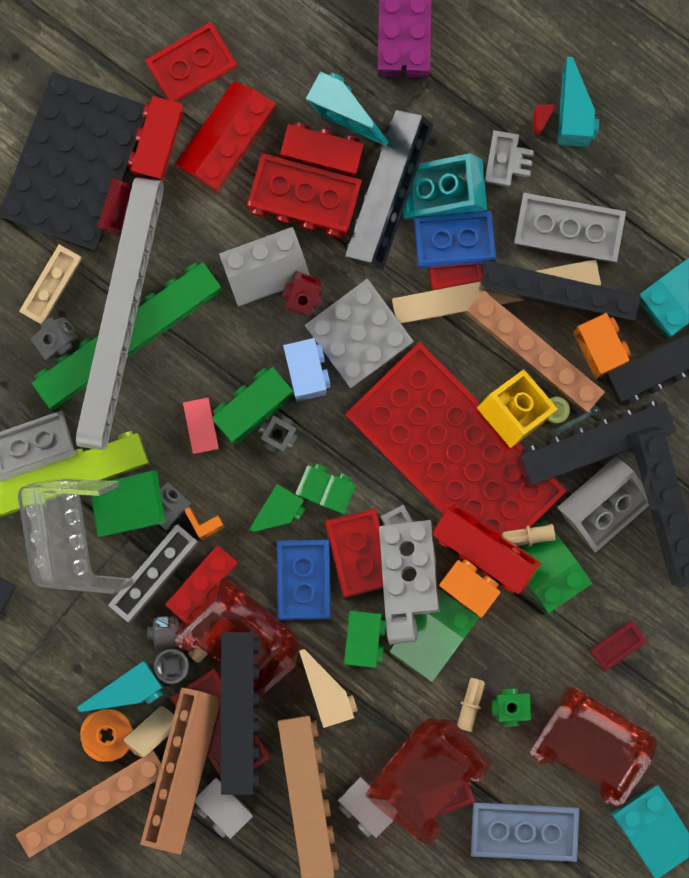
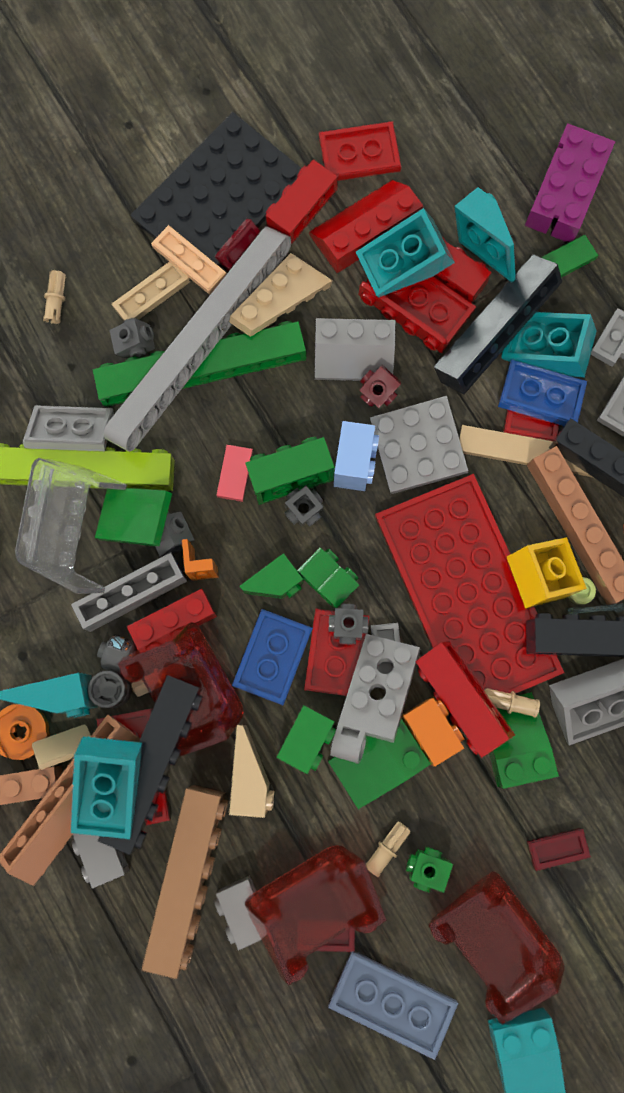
camera: 25 degrees right, 5 degrees down
none -> teal slope [71,736,142,839]
none -> light nougat tile [151,225,227,295]
none -> tan wing [229,253,332,337]
none -> dark grey brick [328,604,368,645]
none -> teal slope [356,208,455,297]
none -> green tile [541,235,598,278]

